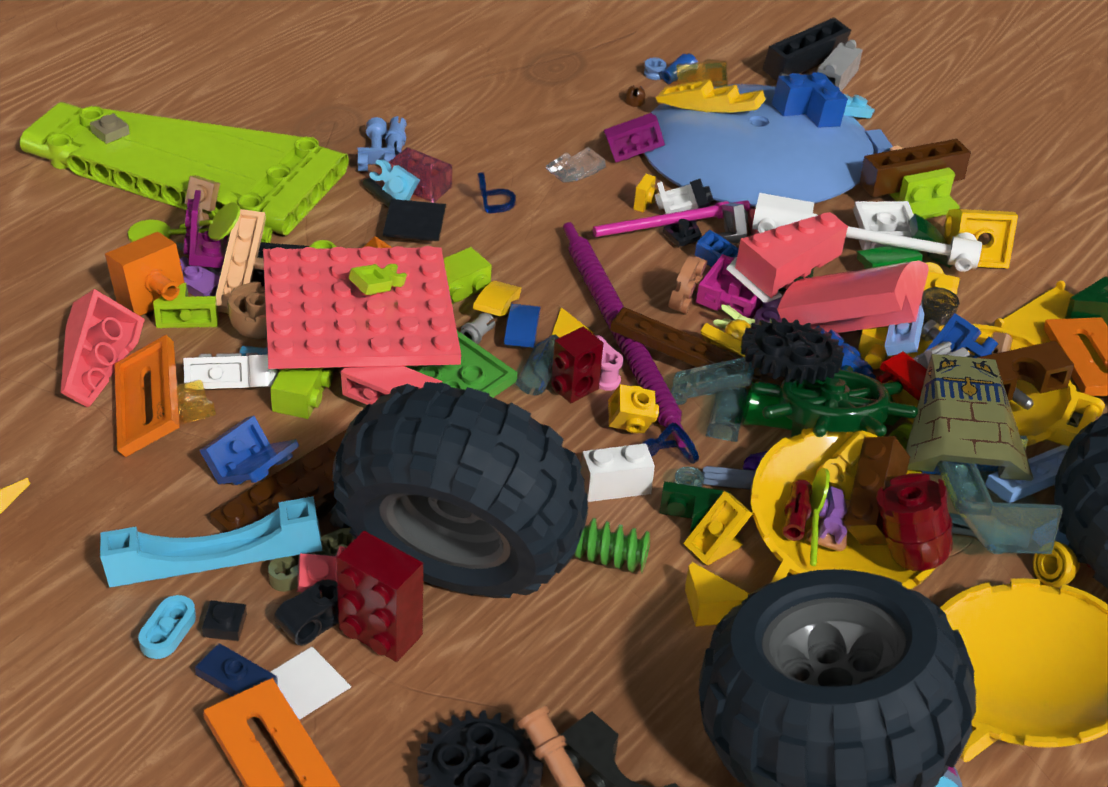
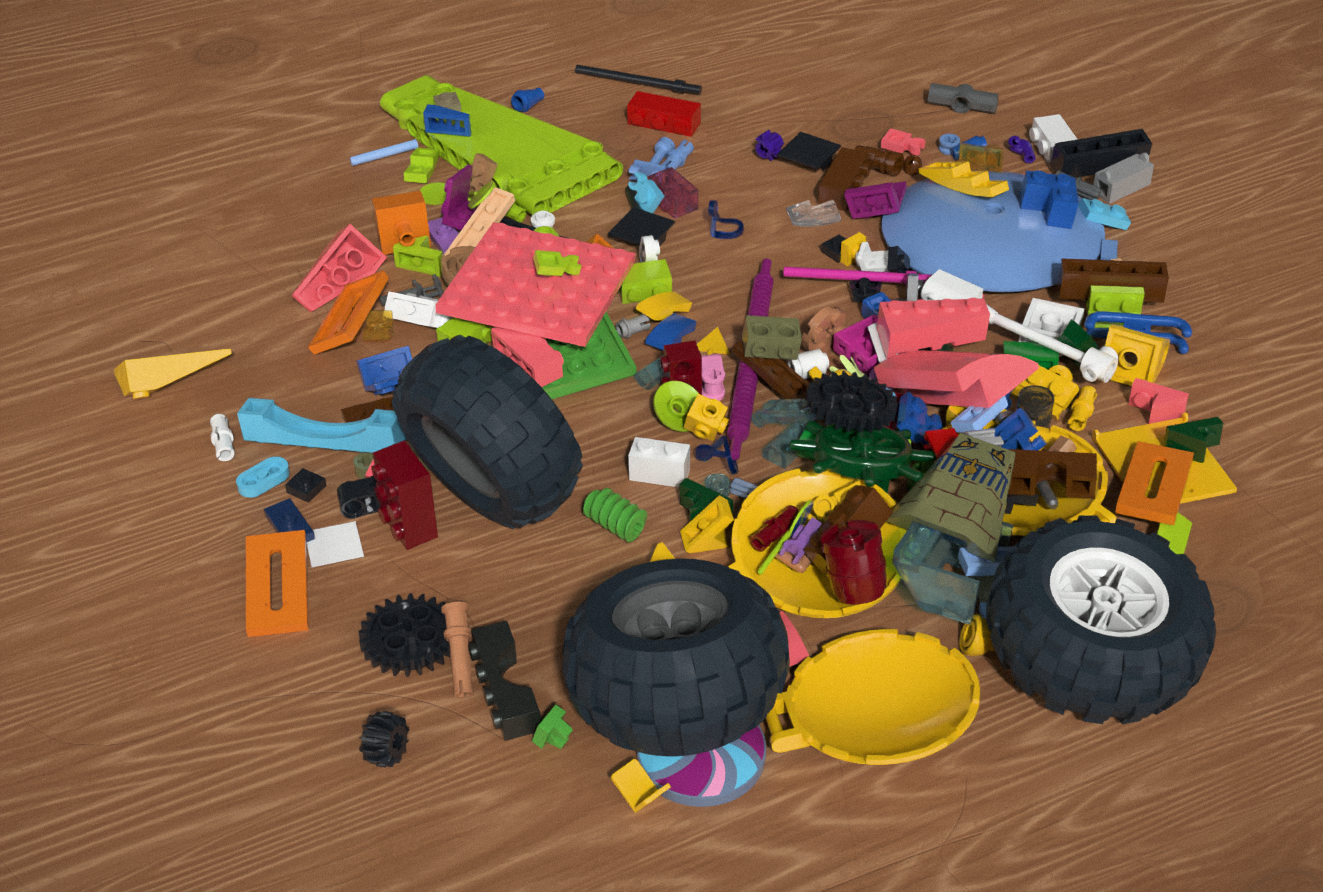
camera: 30 degrees right, 0 degrees up
none -> white pin [210,414,234,461]
none -> light blue bar [350,139,418,166]
none -> dark grey piece [379,274,444,306]
none -> lime slope [404,147,440,183]
none -> blue slope [423,104,471,137]
none -> blue cone [511,88,544,112]
none -> white plate [531,210,555,228]
none -> black bar [575,64,702,95]
none -> red brick [627,91,701,137]
none -> white plate [639,235,660,263]
none -> lime dish [653,381,699,432]
none -> olive brick [742,315,802,360]
none -> dark purple gear [755,130,784,161]
none -> black piece [777,131,841,171]
none -> white brick [788,349,829,379]
none -> reddish brown brick [818,147,871,211]
none -> black plate [821,234,846,263]
none -> reddish brown axle [854,145,904,176]
none -> coral plate [881,128,925,155]
none -> dark grey piece [927,83,999,114]
none -> dark purple arm [1008,136,1036,163]
none -> white brick [1029,114,1077,163]
none -> yellow pin [1068,386,1097,431]
none -> blue piece [1084,311,1192,354]
none -> coral slope [1128,378,1189,424]

